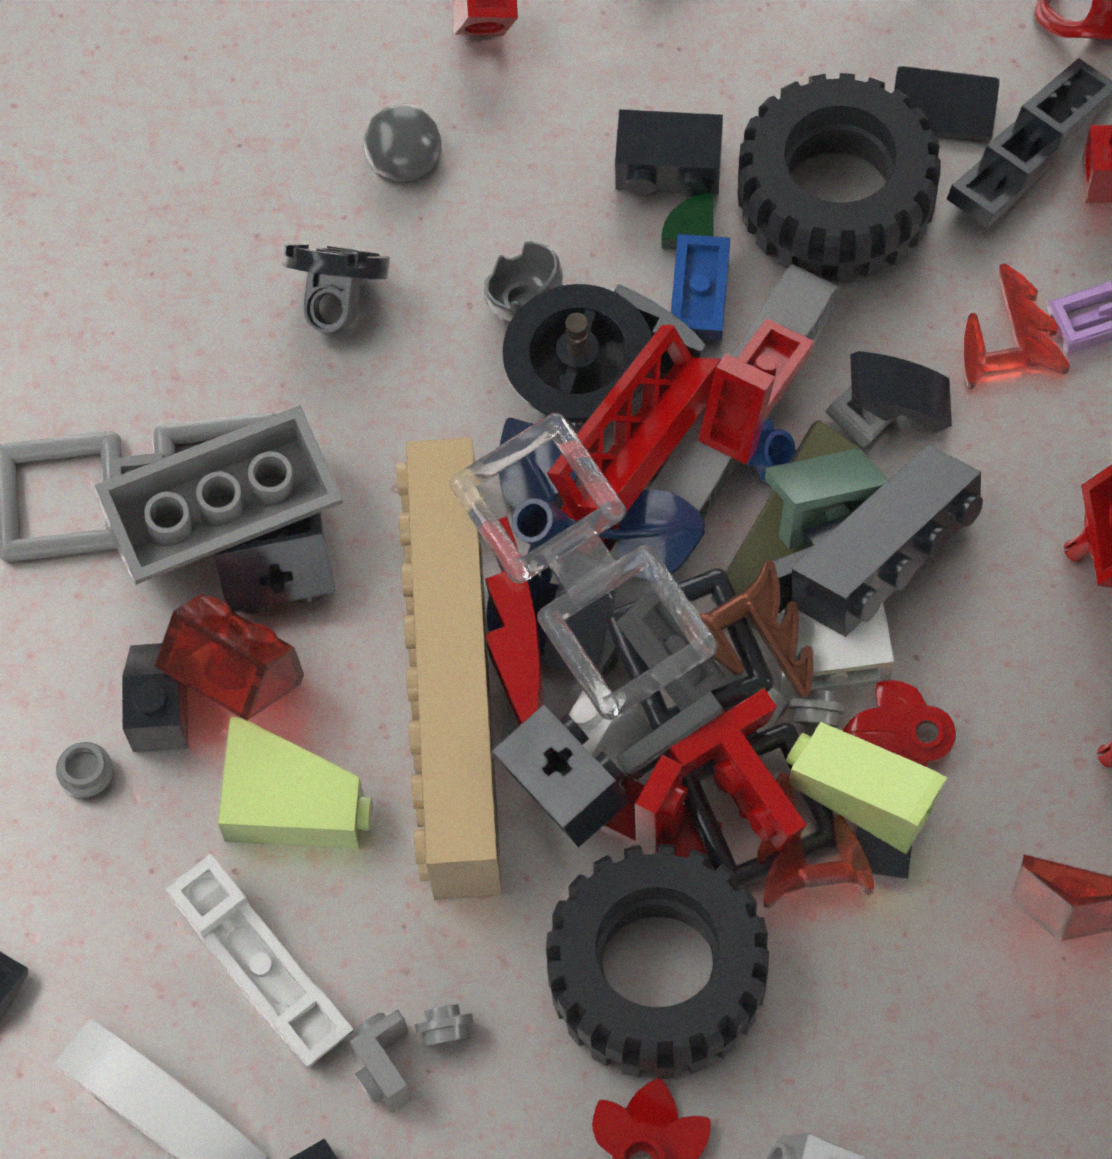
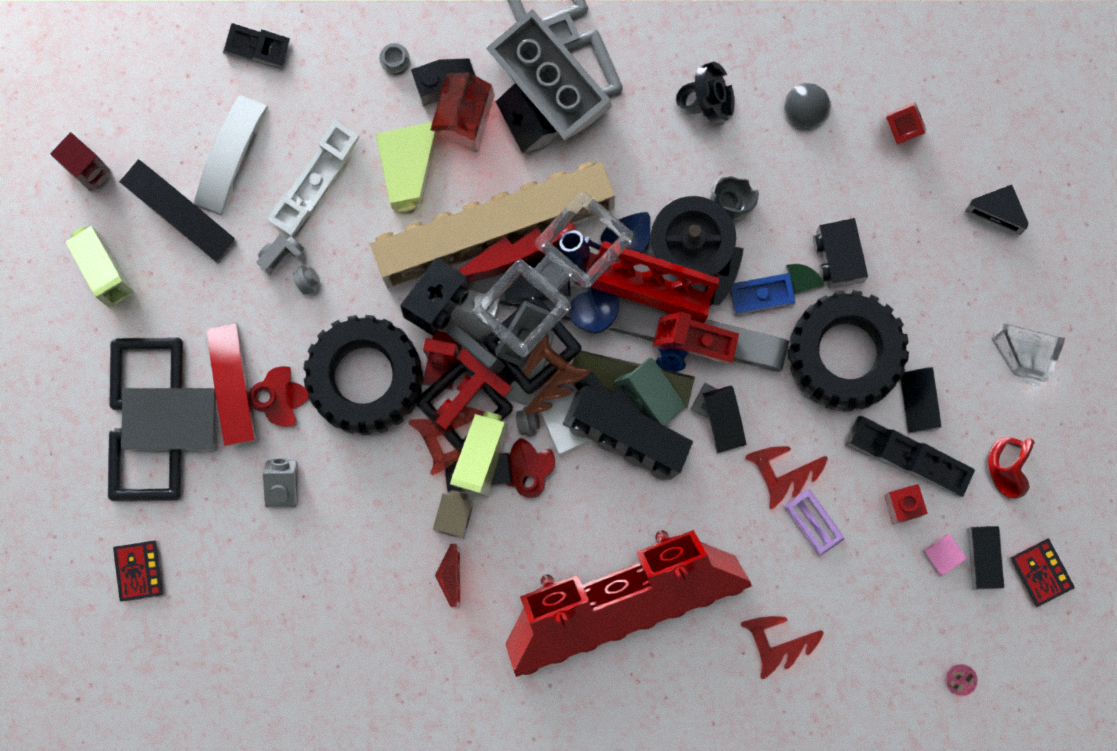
camera: 75 degrees right, 15 degrees up
none -> dark tan brick [433,490,474,539]

